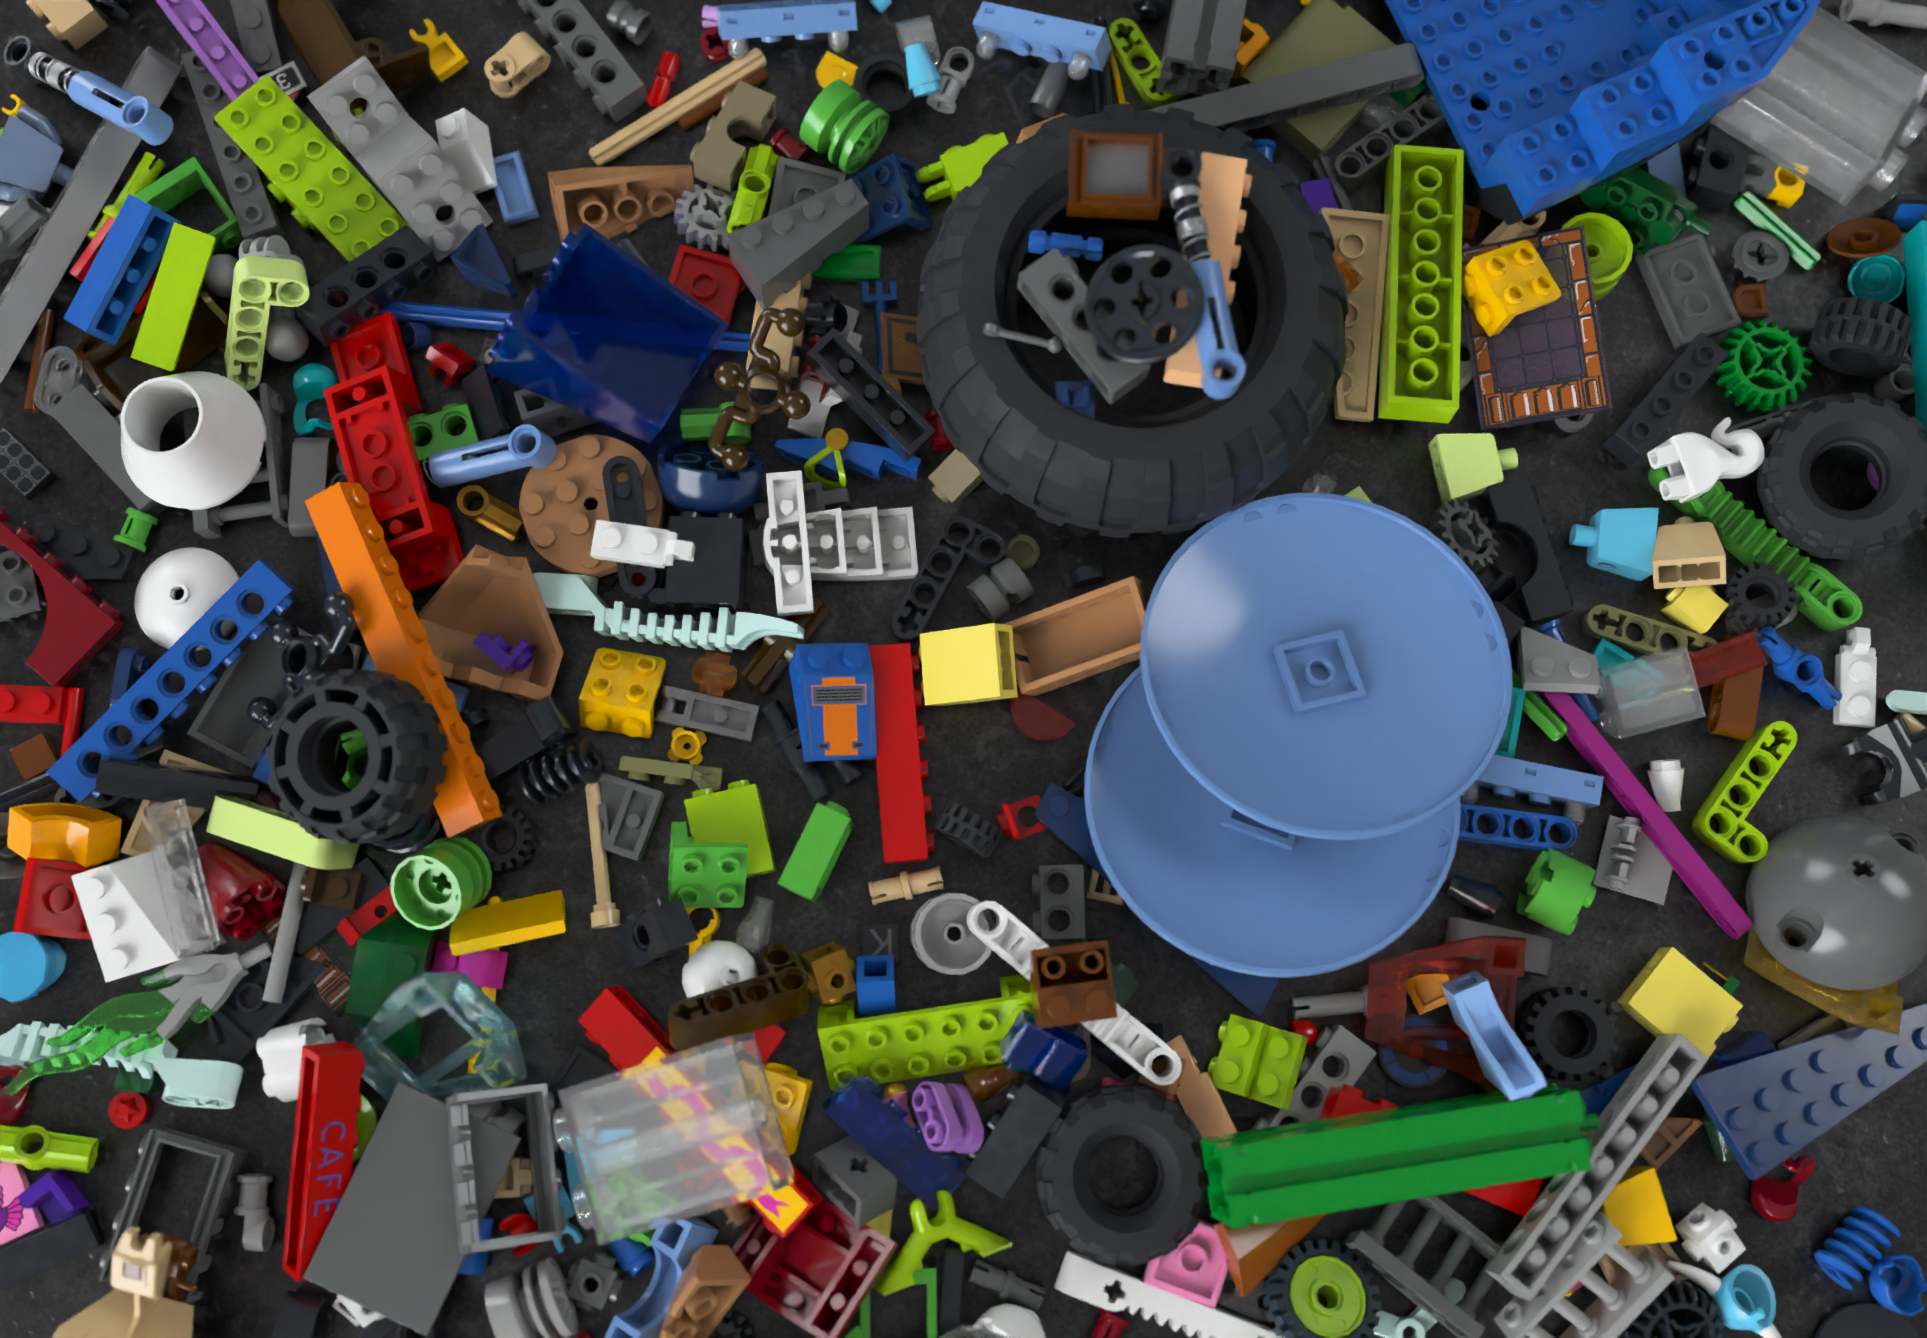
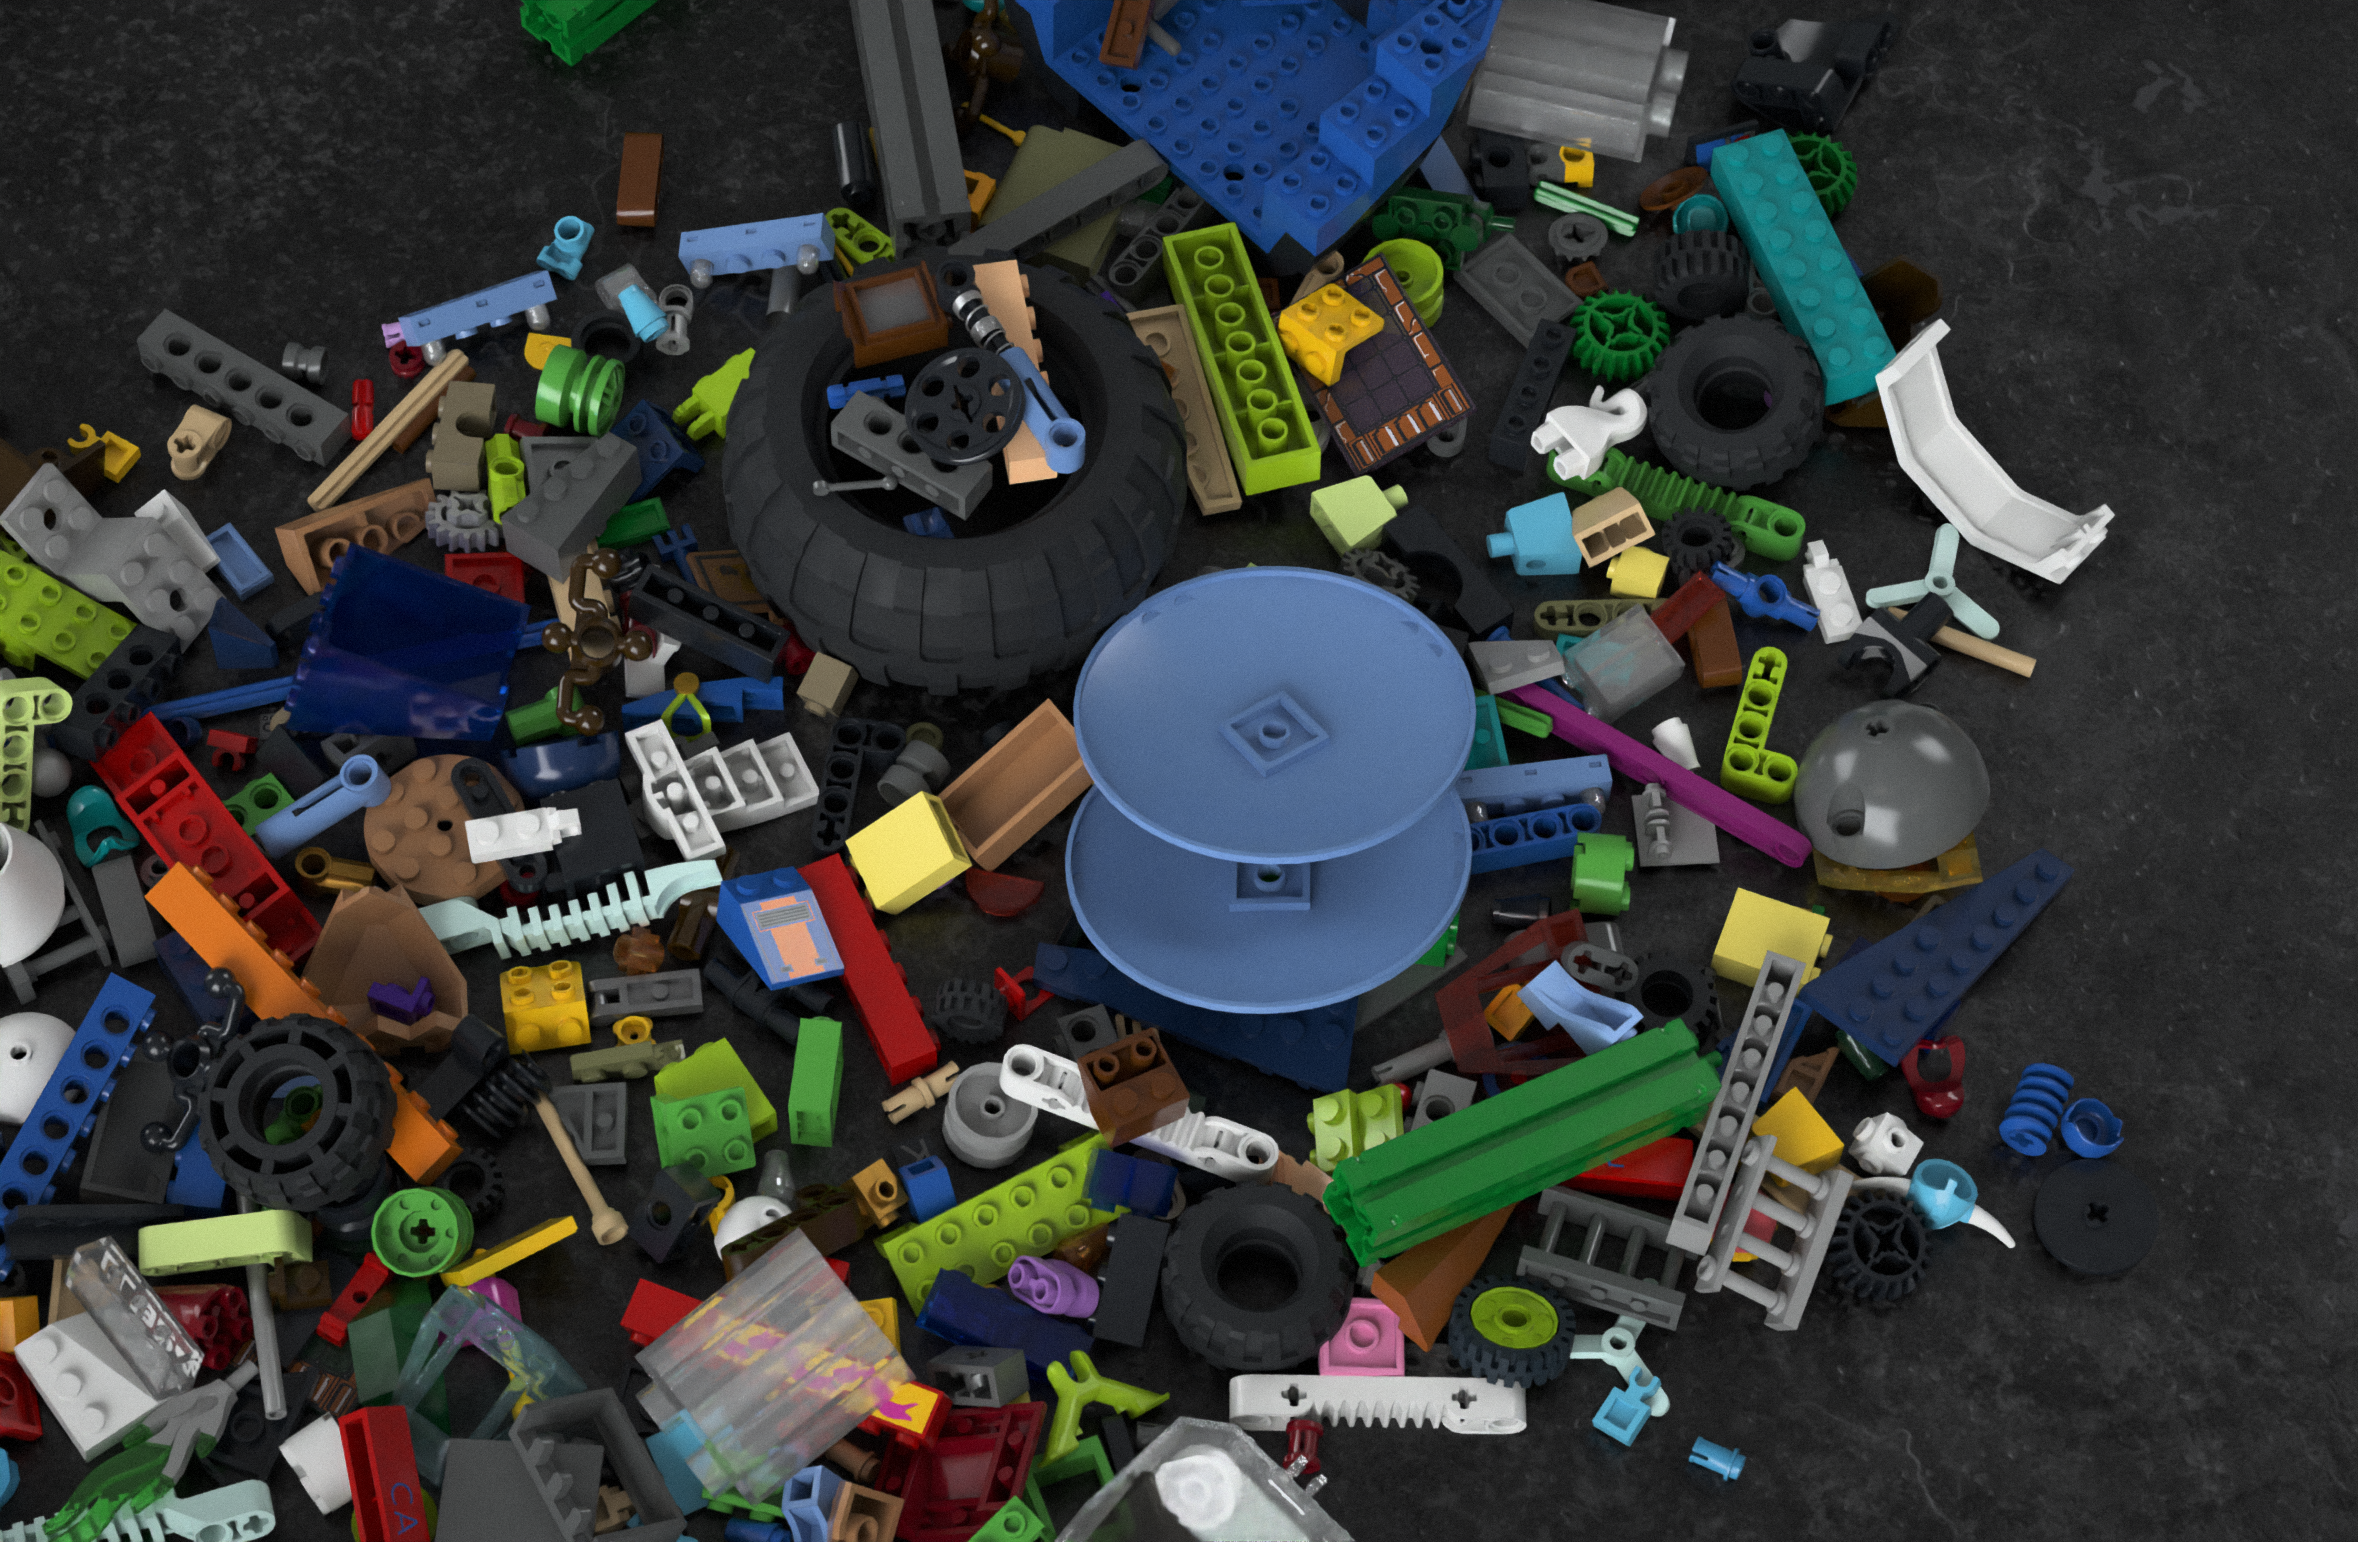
camera: 20 degrees left, 20 degrees down
none -> dark grey beam [1561,940,1639,992]

